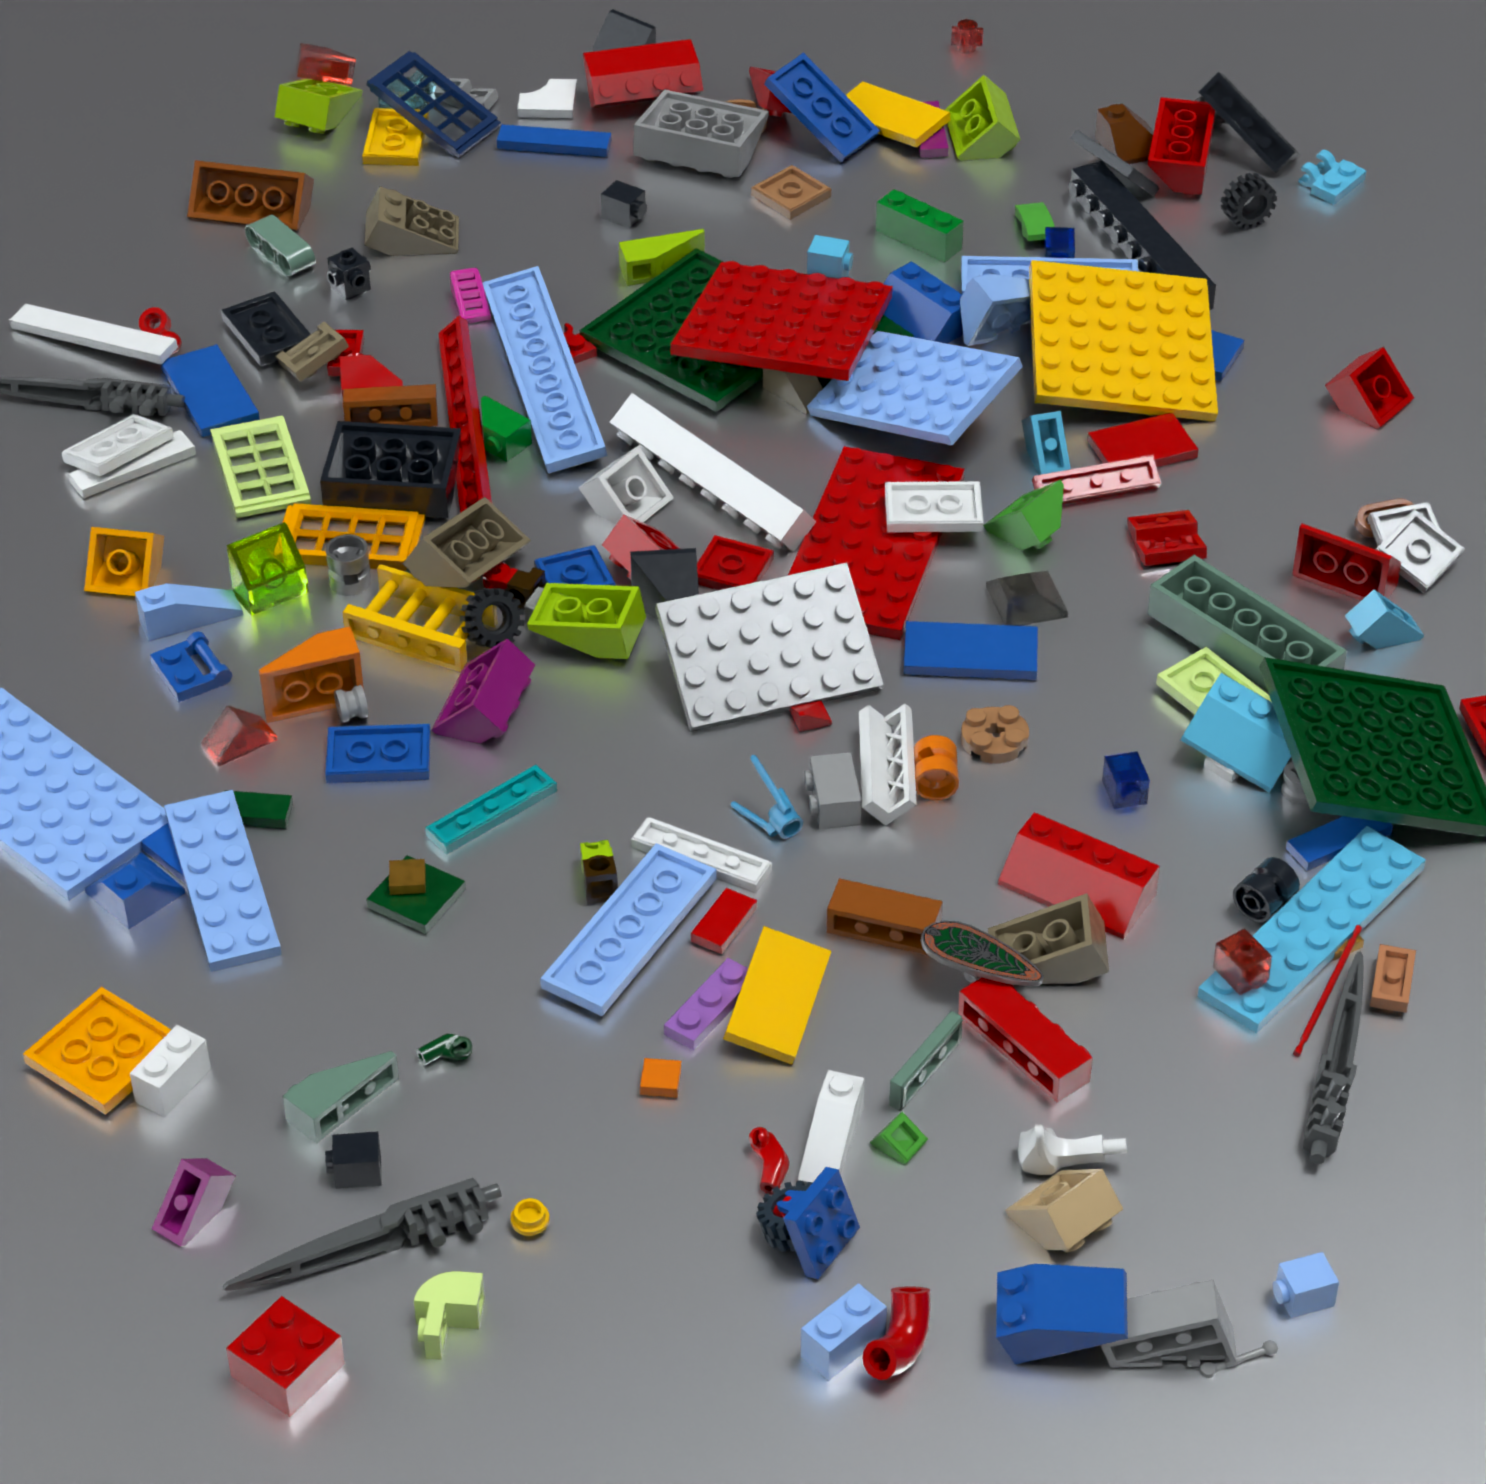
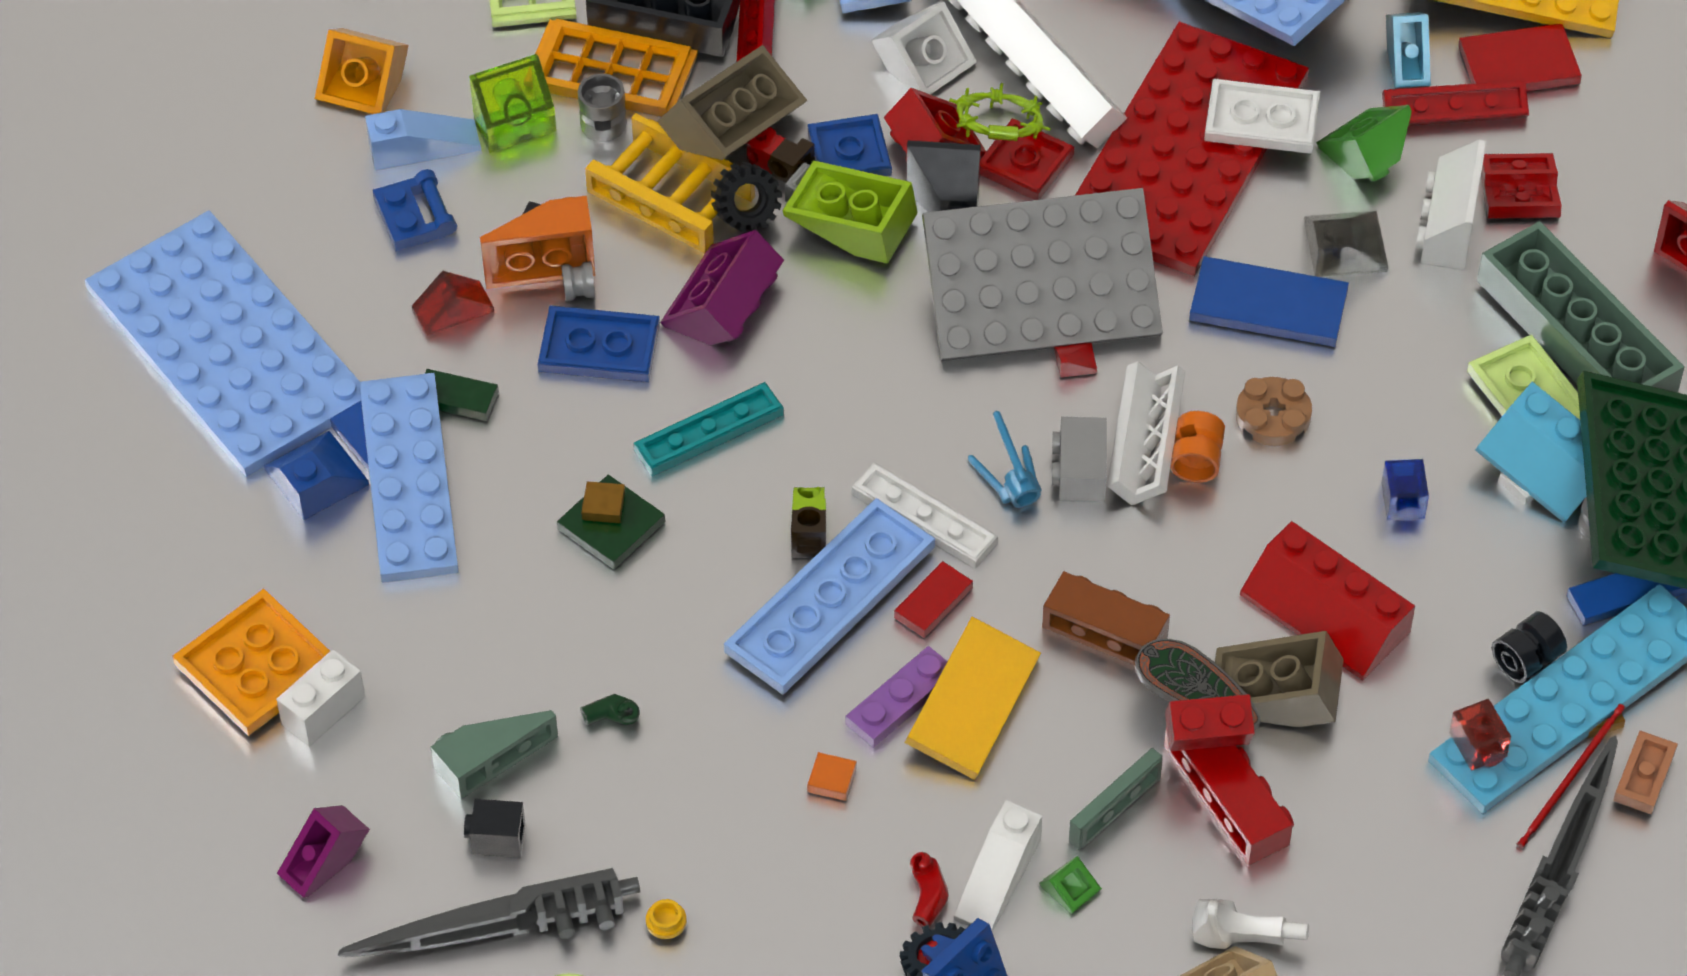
camera: 10 degrees right, 10 degrees up
none -> lime piece [949,83,1051,141]
none -> red brick [1165,694,1255,751]
none -> white slope [1416,139,1487,270]

